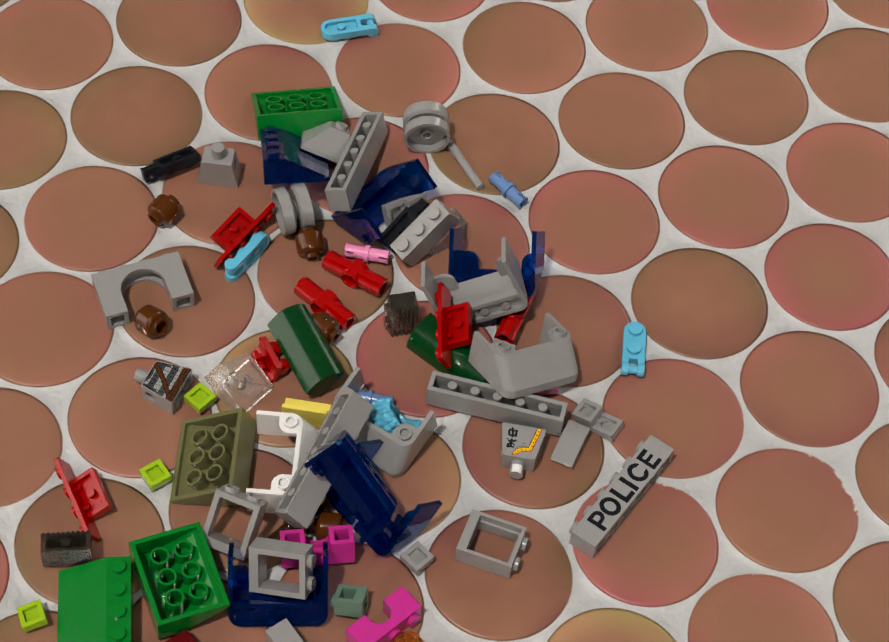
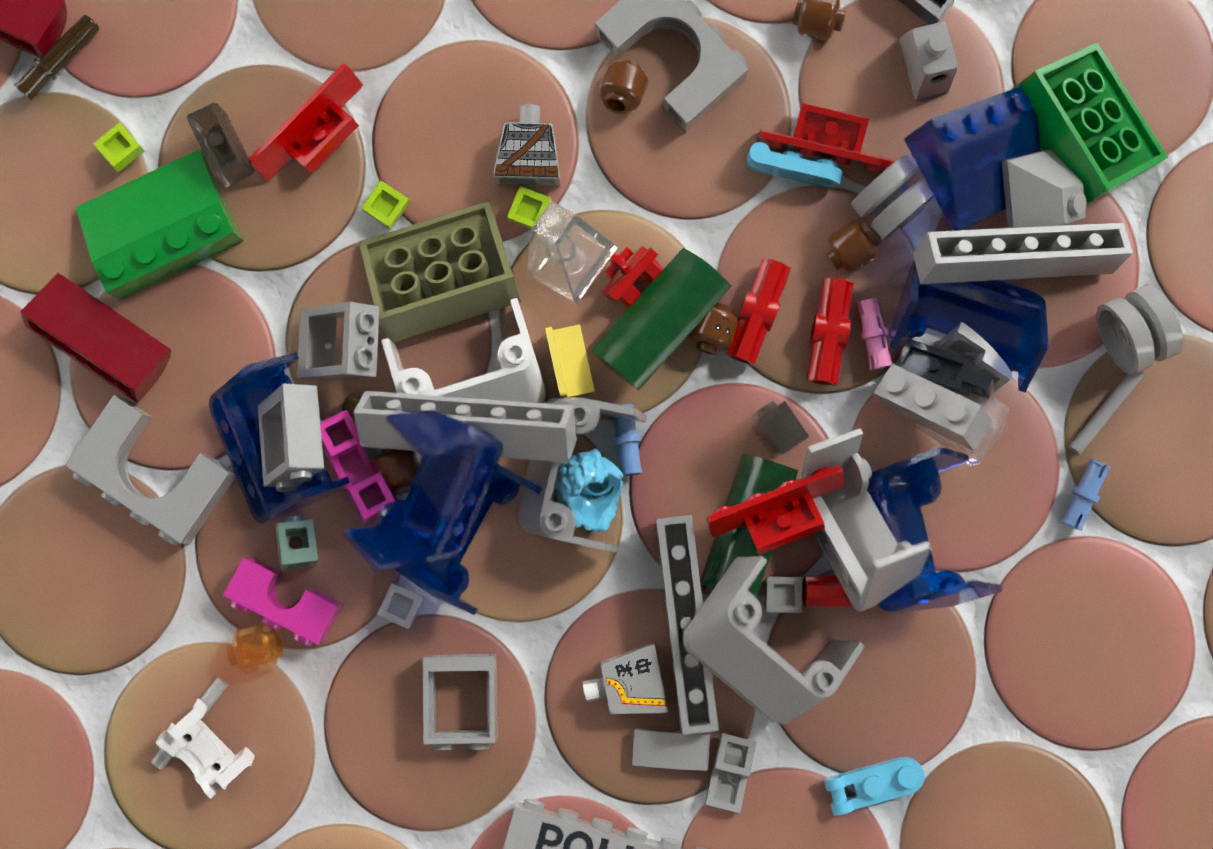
camera: 75 degrees right, 30 degrees up
green slope [129,522,230,640] -> none

